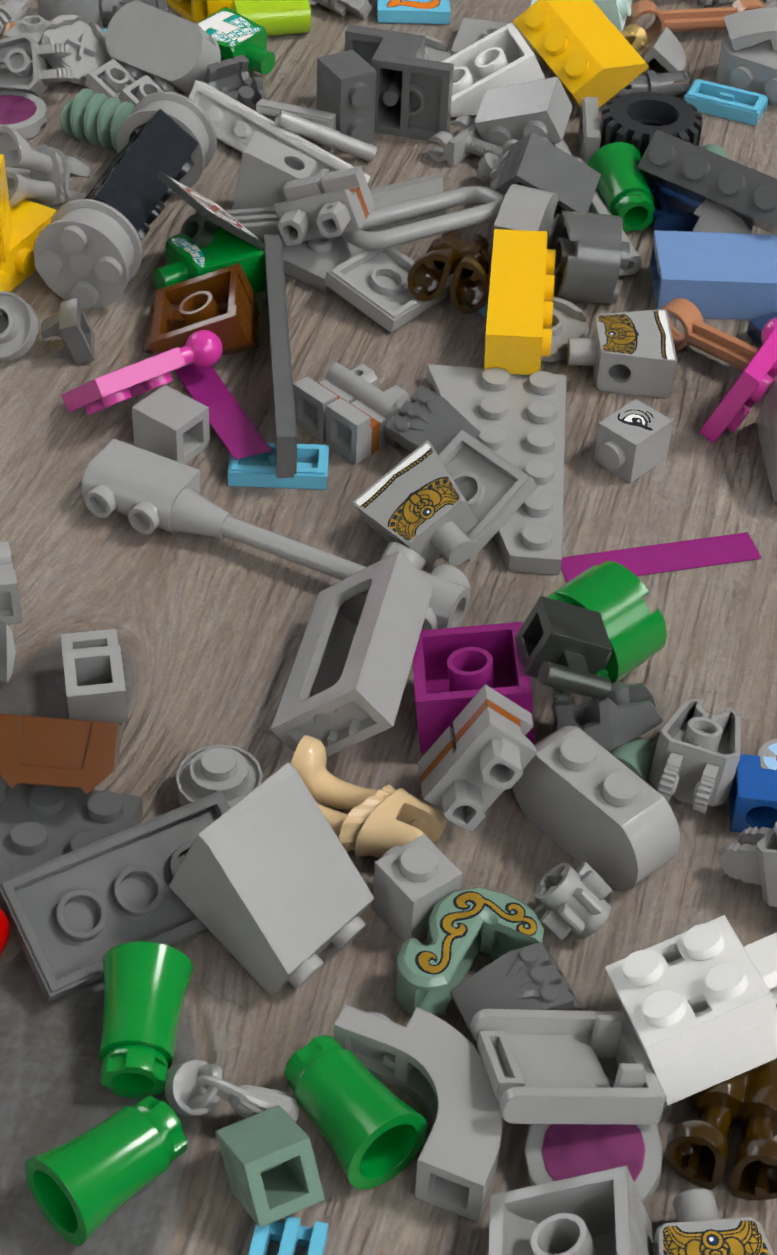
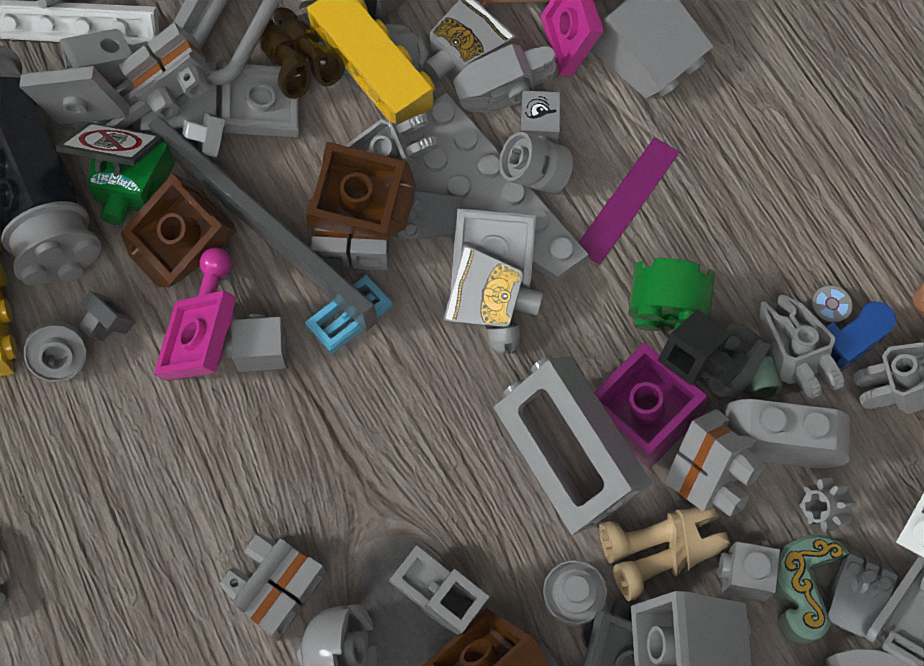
camera: 40 degrees left, 25 degrees up
light grey bar [82,438,470,630] -> none
magenta sticker [174,365,272,460] -> none
none -> light grey plate [19,66,130,125]
none -> light grey tile [182,113,225,157]
none -> reddish brown slope [306,141,416,237]
none -> light grey hinge [345,114,440,174]
none -> light grey hinge [453,44,558,113]
none -> light grey wheel [499,132,573,194]

